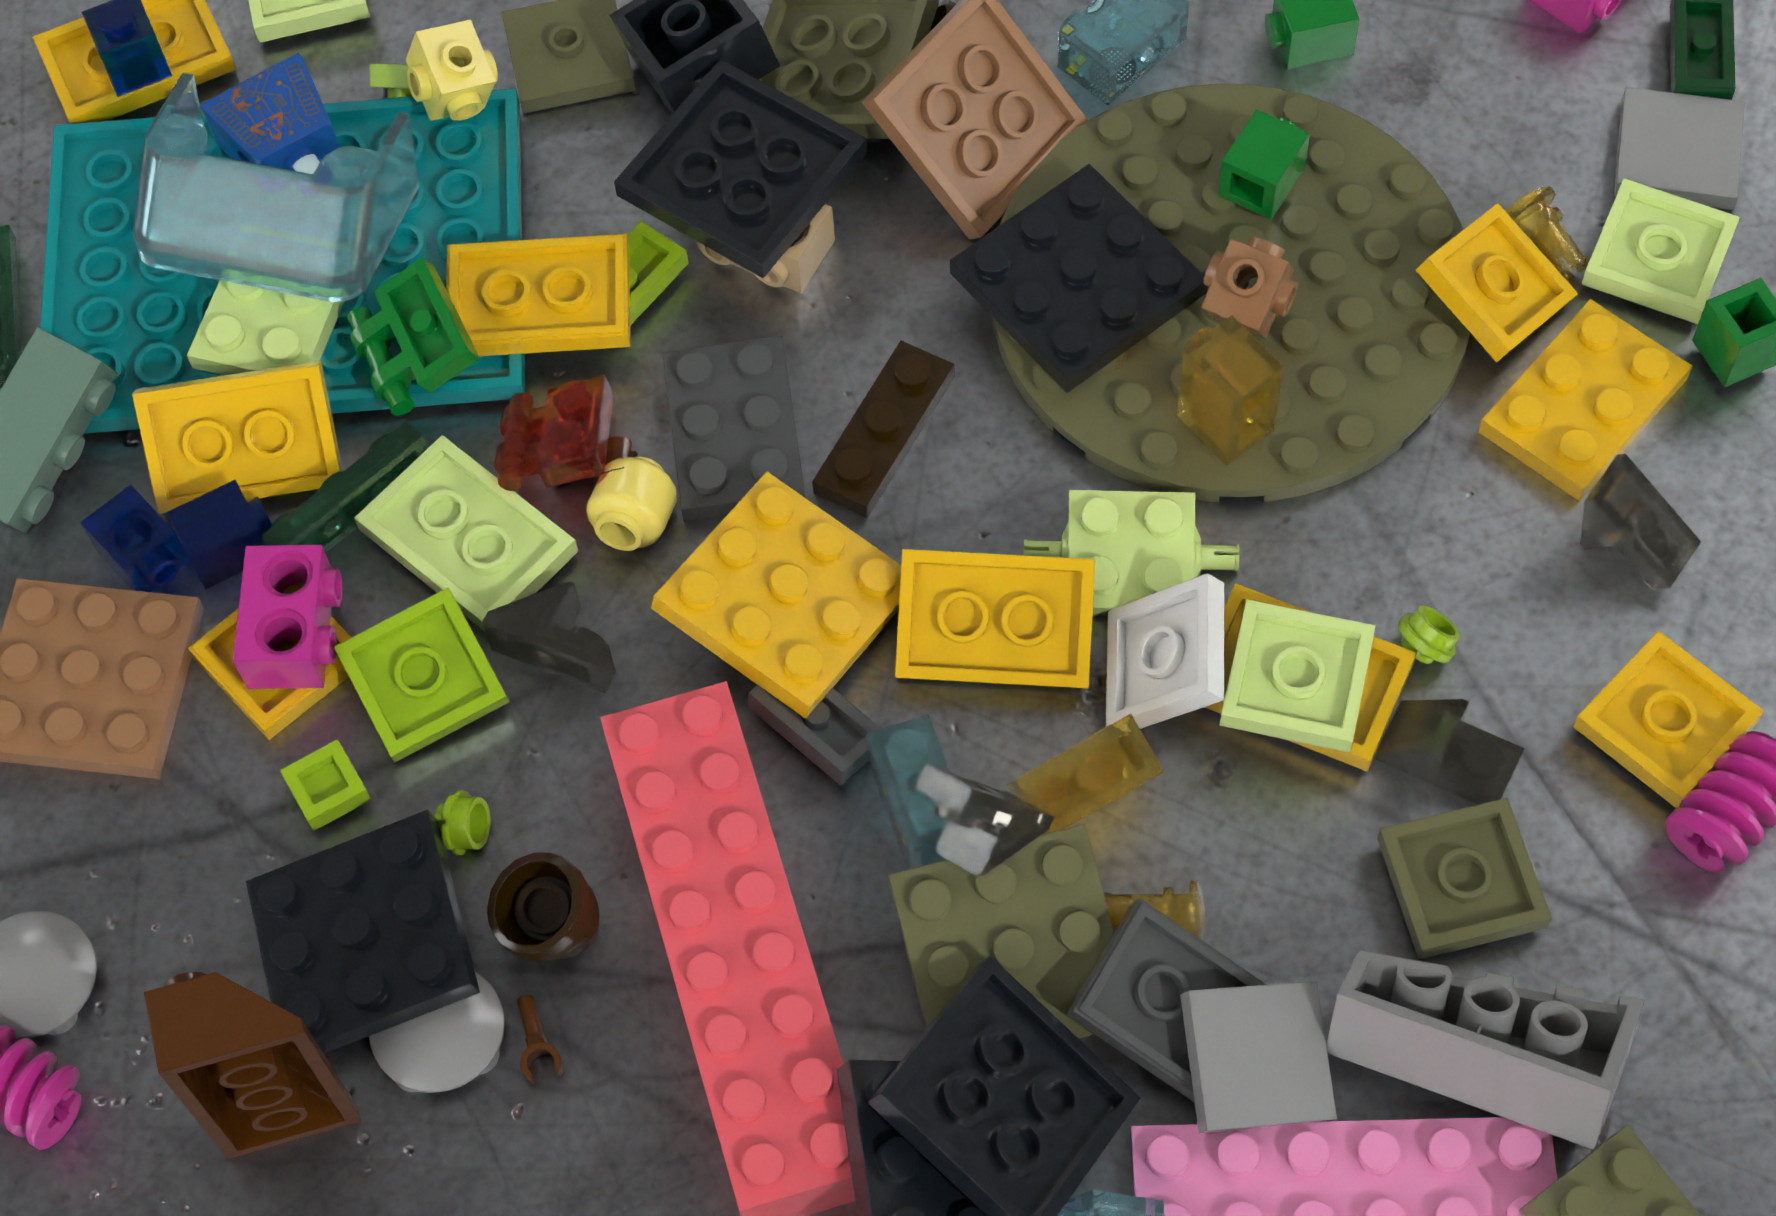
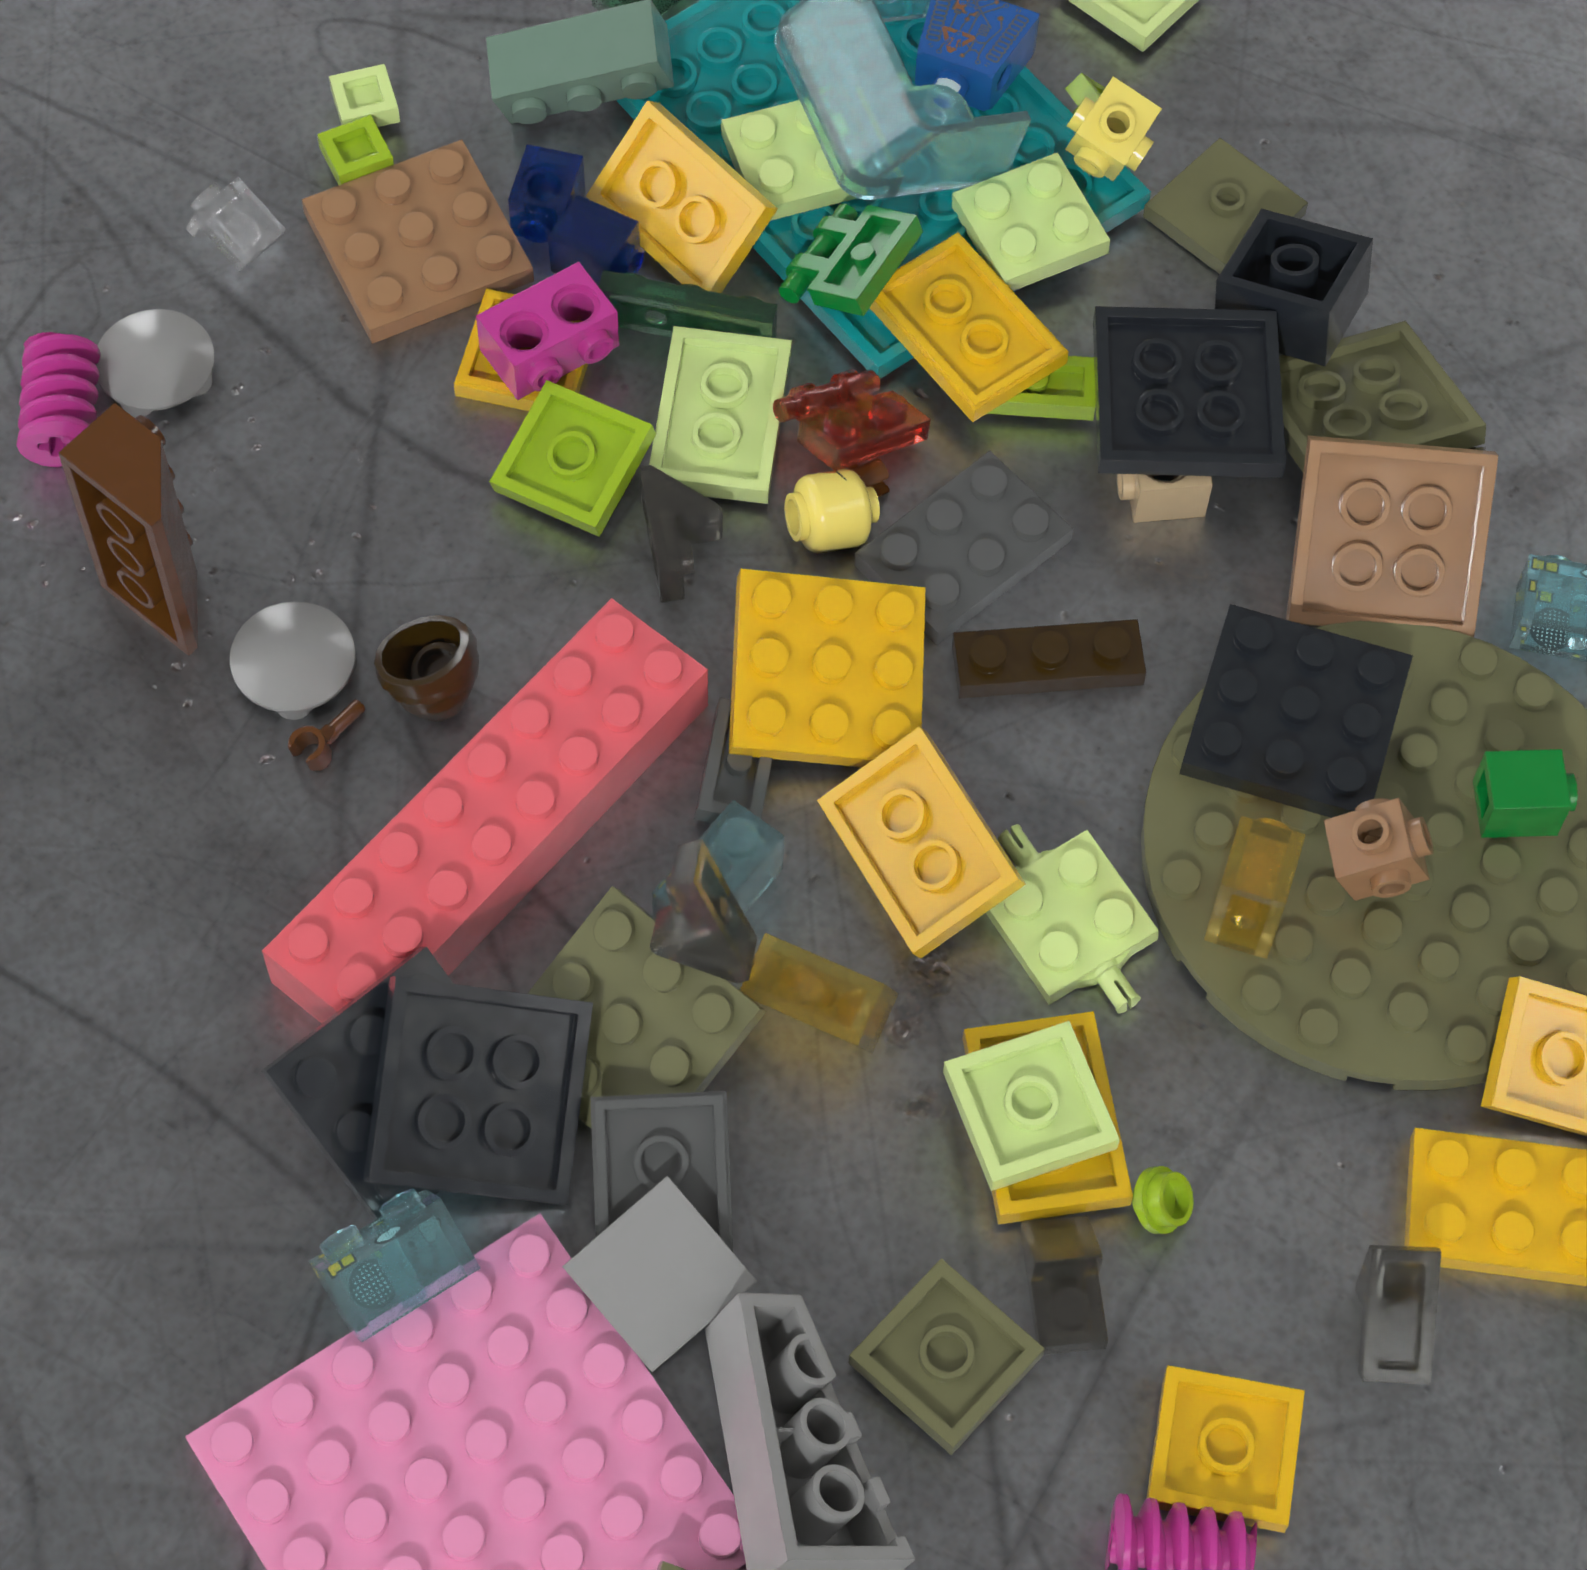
camera: 50 degrees right, 0 degrees up
black plate [246,809,480,1053] -> none
lime plate [280,739,371,831] -> none
lime plate [435,790,491,855] -> none
clear yellow pin [1104,880,1205,940] -> none
white plate [1106,573,1224,735] -> none
none -> yellowish green plate [952,152,1110,291]

